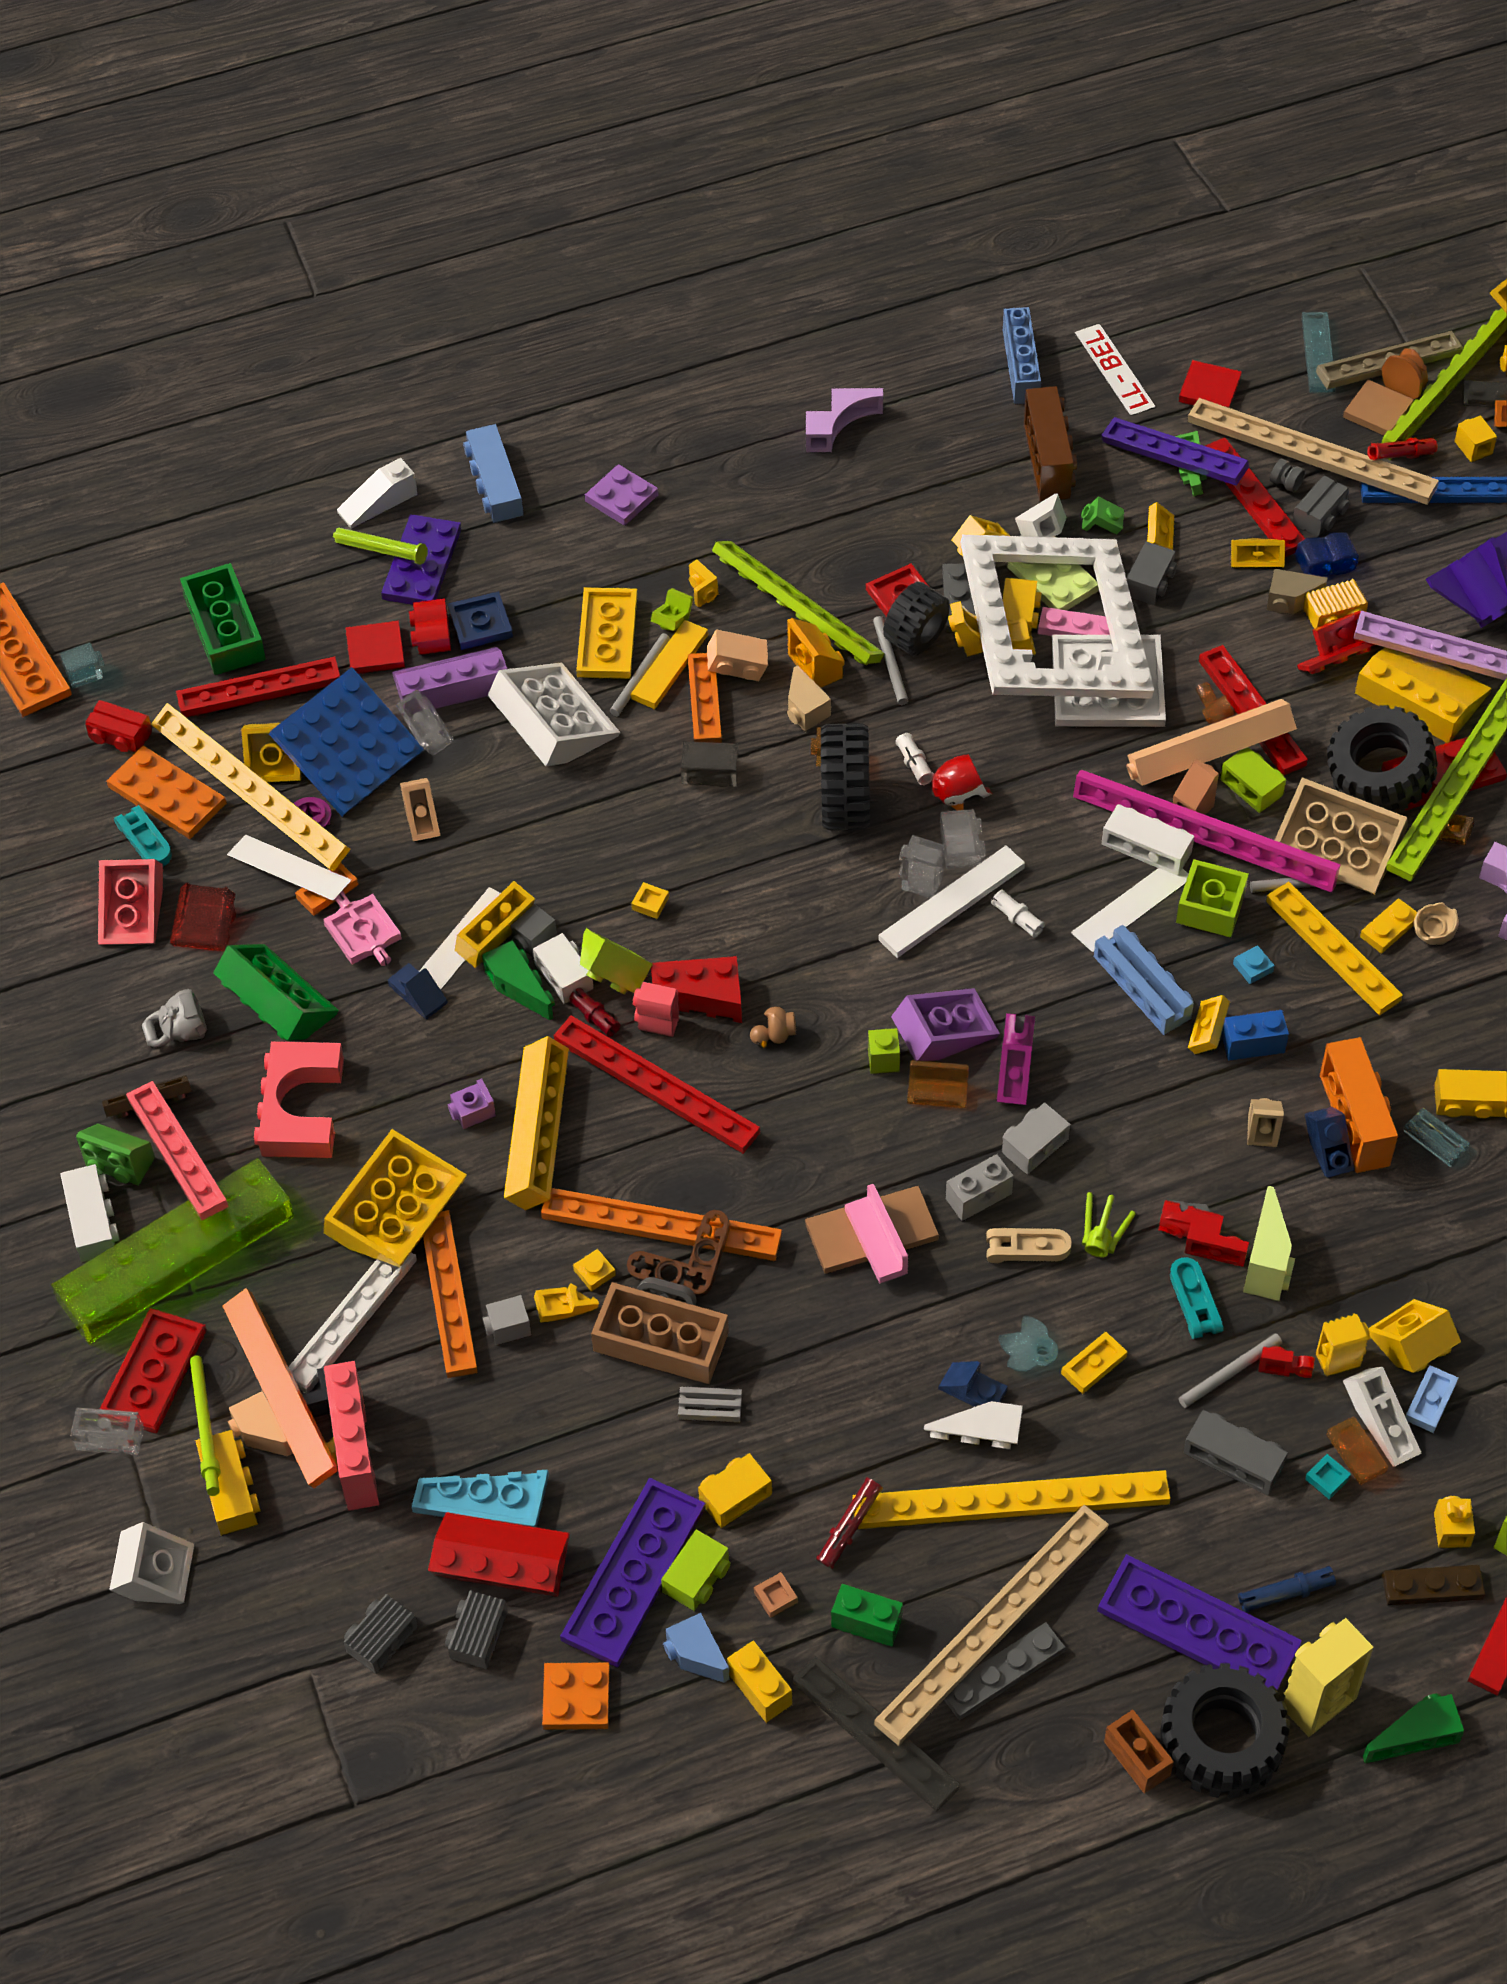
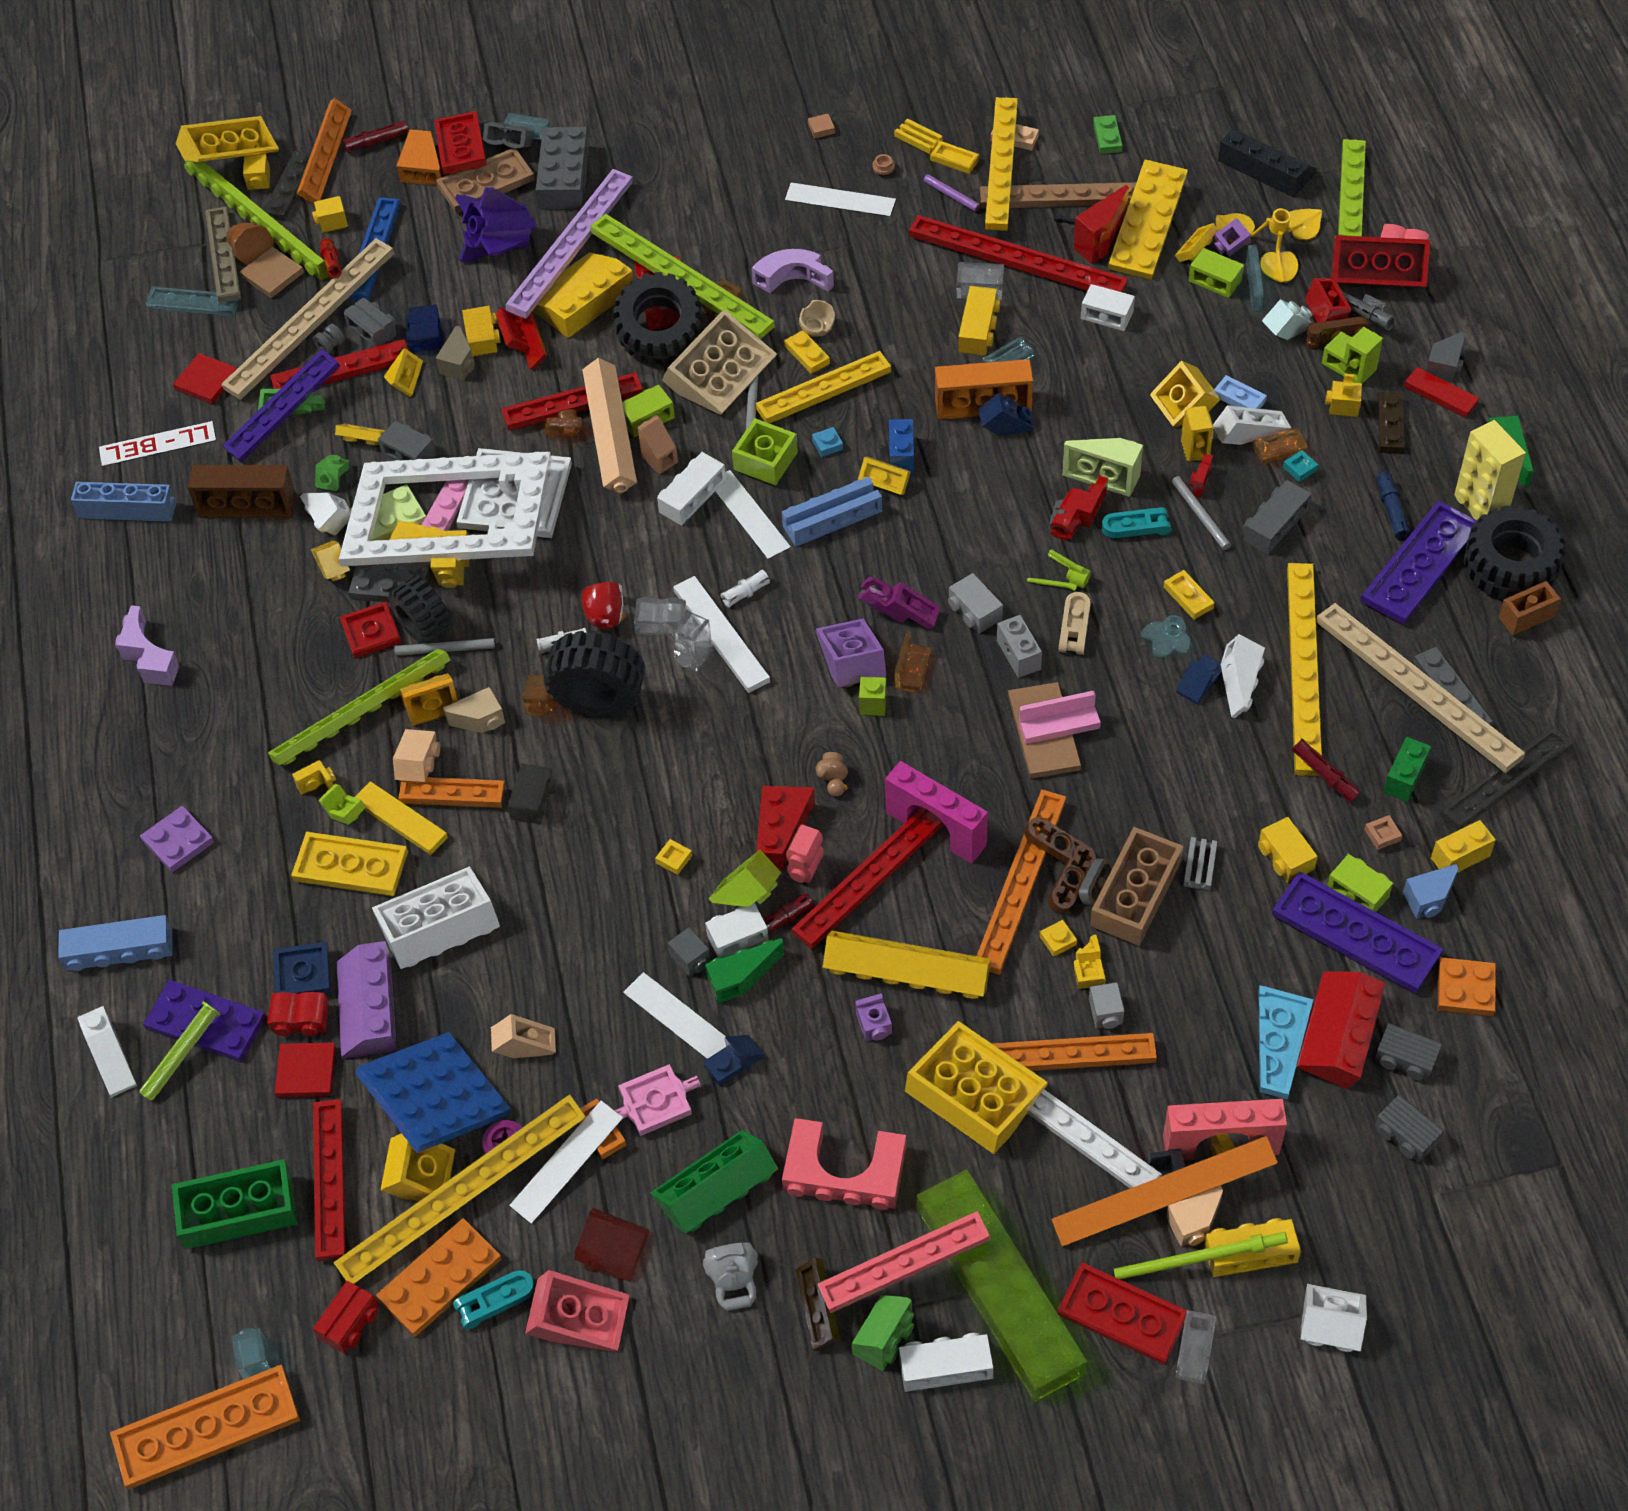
camera: 80 degrees left, 0 degrees up
clear brick [396,690,454,756] -> none
yellow brick [454,881,535,968] -> none
light grey bar [610,633,670,717] -> none
dark pink plate [1073,770,1341,892] -> none
tan slope [1247,1098,1284,1147] -> none
none -> dark pink arch [885,761,988,864]

